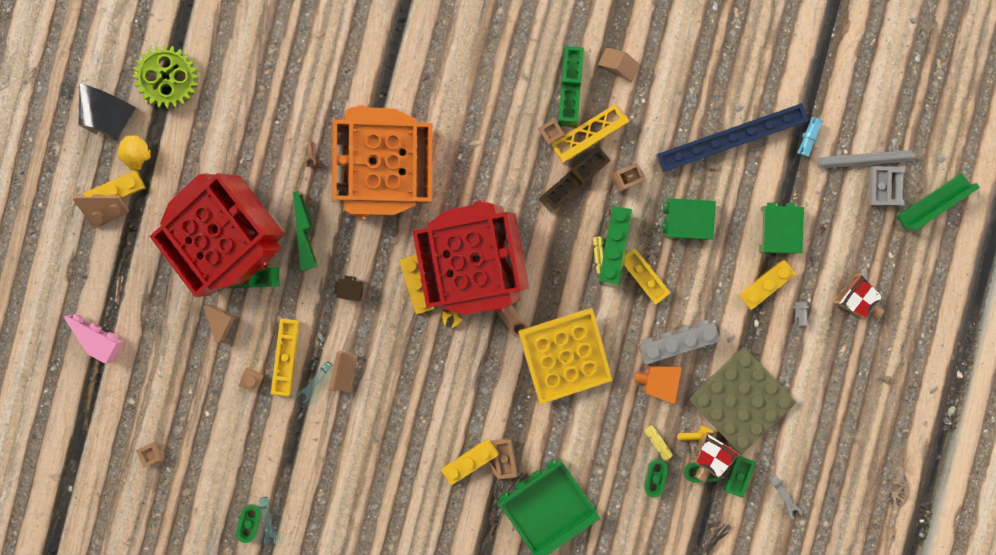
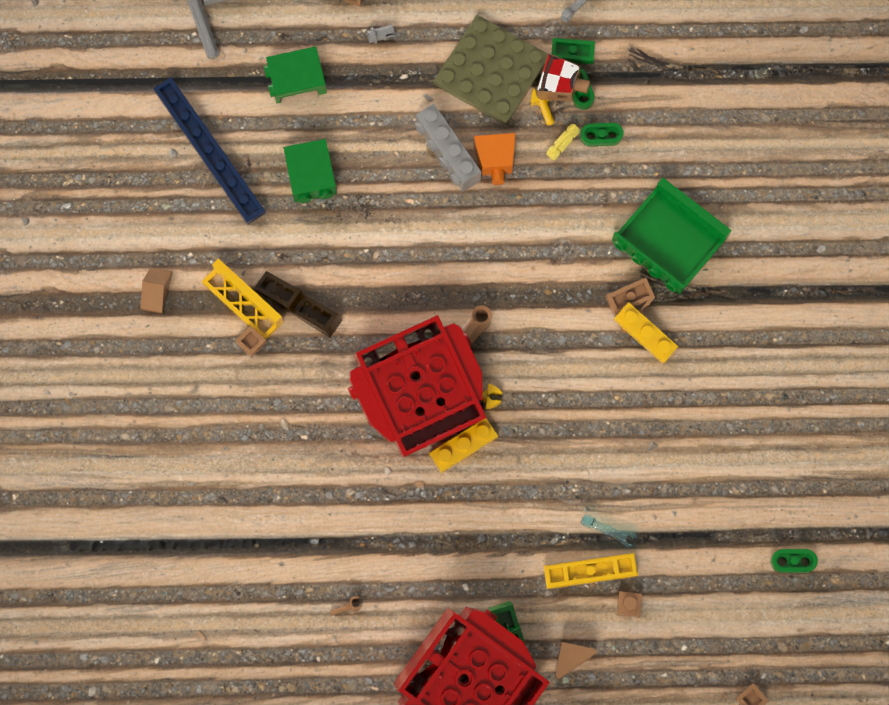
camera: 110 degrees left, 15 degrees down
clear light blue piece [258,497,278,546] -> none
green slope [293,191,319,271] -> none
medium nougat panel [329,351,359,393] -> none
orange piece [331,105,433,219] -> none
dark brown brick [334,275,365,301] -> none
yellow plate [518,308,612,404] -> none
green slope [558,46,584,128] -> none
light yellow axle [593,236,605,274] -> none
green brick [599,206,633,289] -> none
medium nougat slope [610,163,645,193] -> none
yellow plate [624,248,670,305] -> none
yellow plate [738,259,796,310] -> none
medium azure pin [797,117,823,157] -> none

